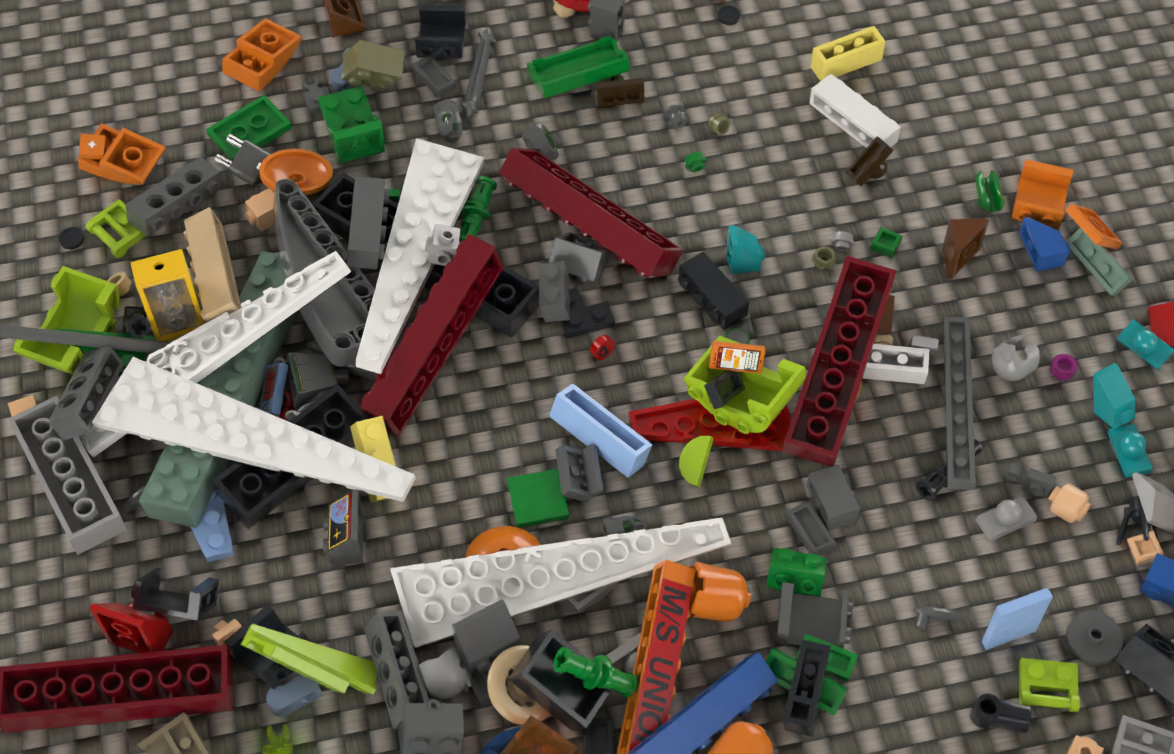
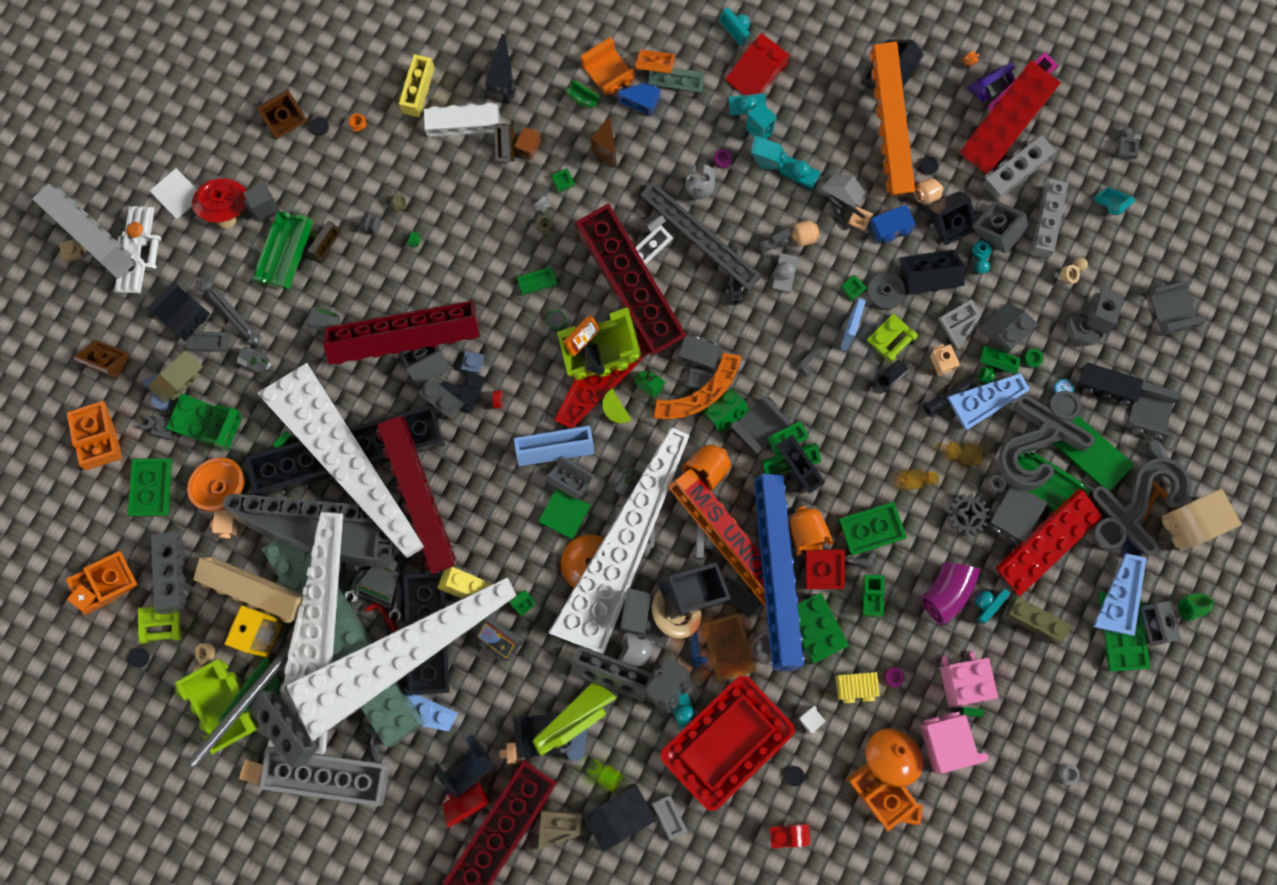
camera: 50 degrees left, 20 degrees up
black piece [122,306,150,339] -> none
dark grey piece [214,134,271,186] -> none
medium blue tile [259,363,288,416] -> none
dark grey brick [347,176,389,269] -> none
light grey brick [425,223,460,266] -> none
green piece [459,176,497,241] -> none
green piece [554,647,638,698] -> none
black brick [678,251,749,330] -> none
teal slope [726,225,765,274] -> none
none -> orange plate [349,114,367,132]
none -> sand blue plate [461,351,484,374]
none -> black slope [485,33,517,104]
none -> green plate [510,590,537,616]
none -> dark orange brick [514,127,541,160]
none -> green tile [516,266,558,296]
none -> green rock [634,370,666,399]
none -> orange tile [653,353,742,420]
none -> teal brick [746,102,777,139]
none -> green tile [840,274,867,301]

